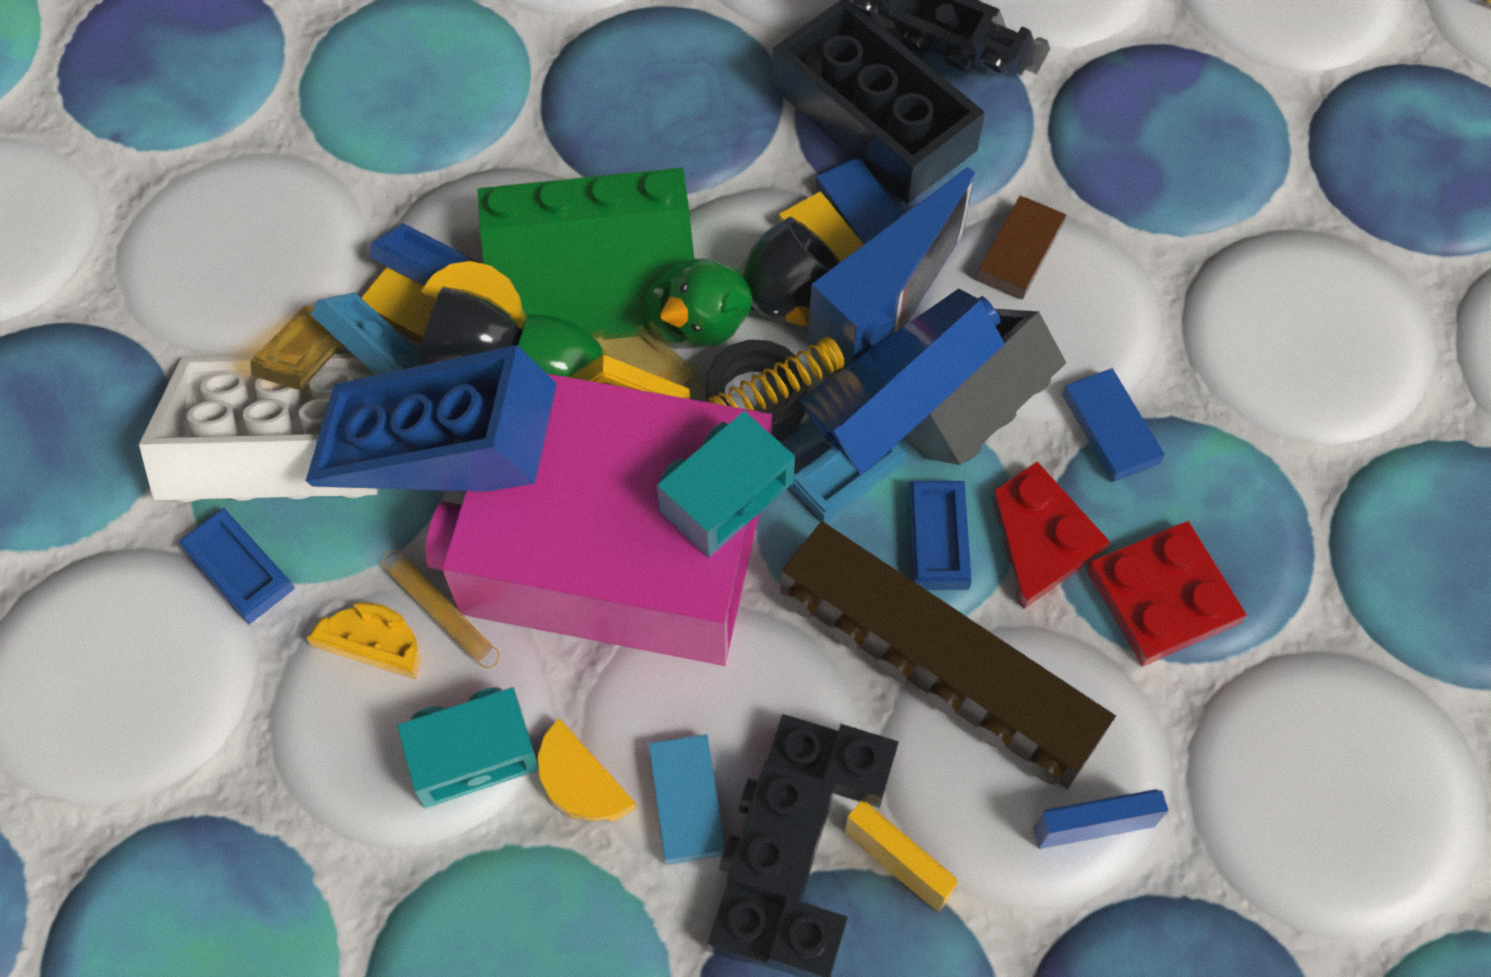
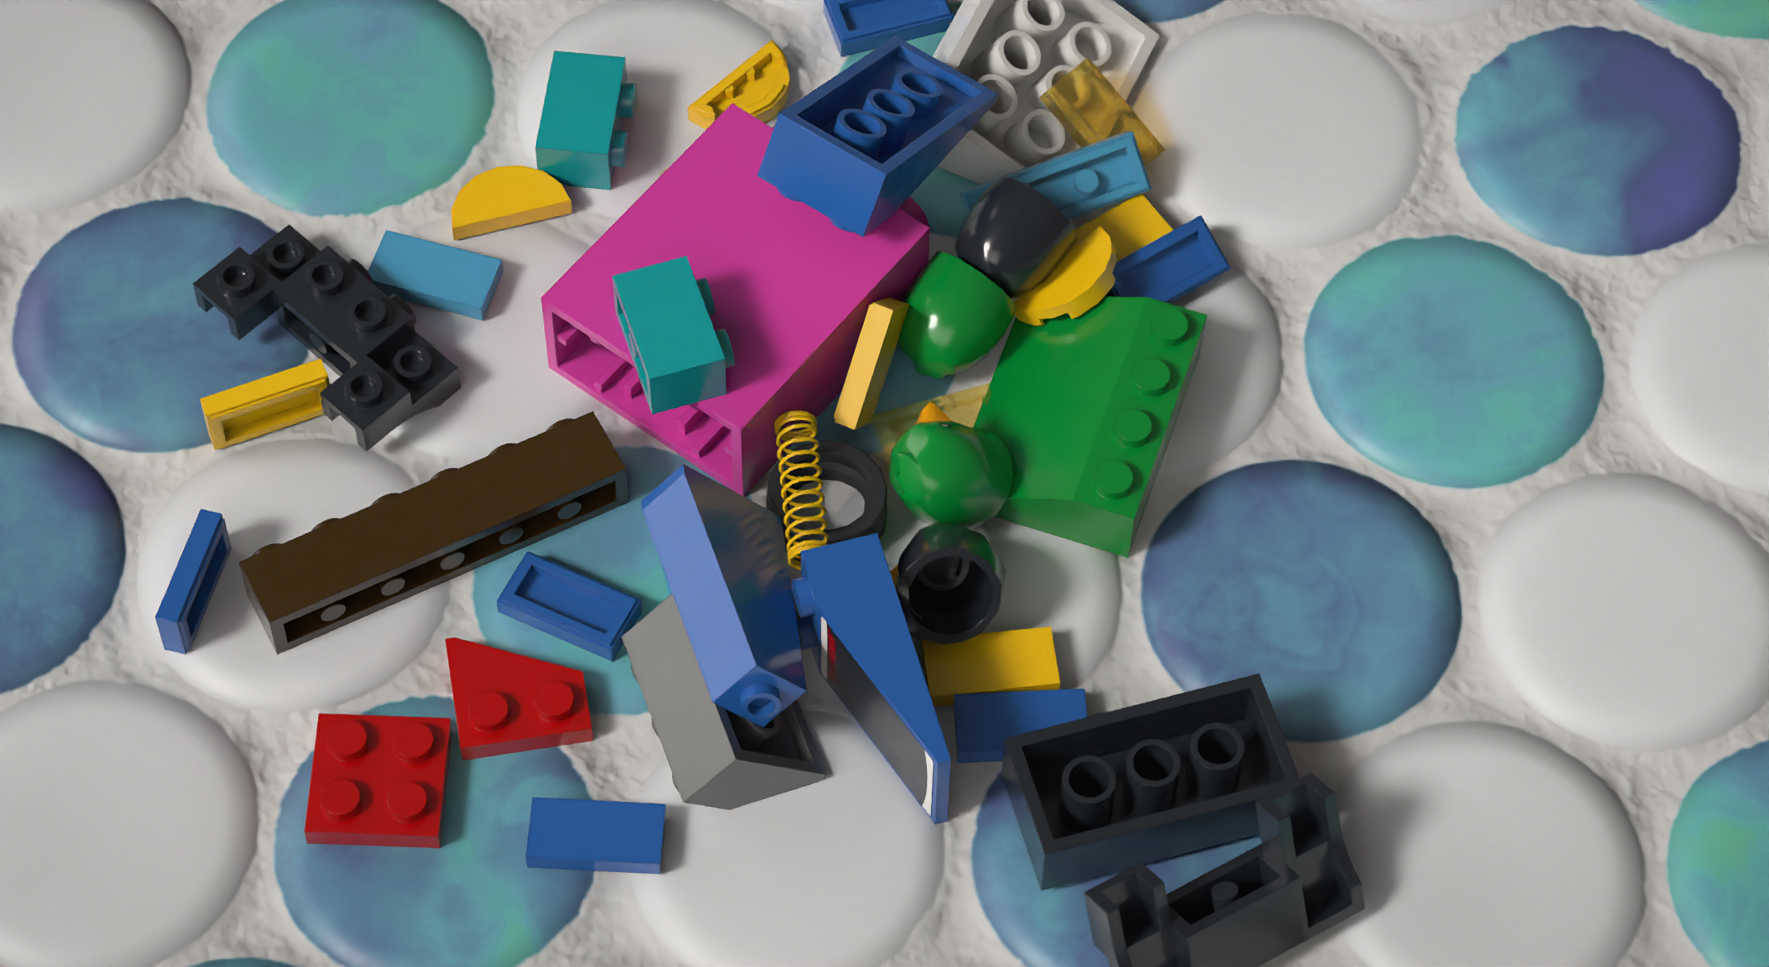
camera: 115 degrees right, 5 degrees down
reddish brown tile [976,195,1067,299] -> none

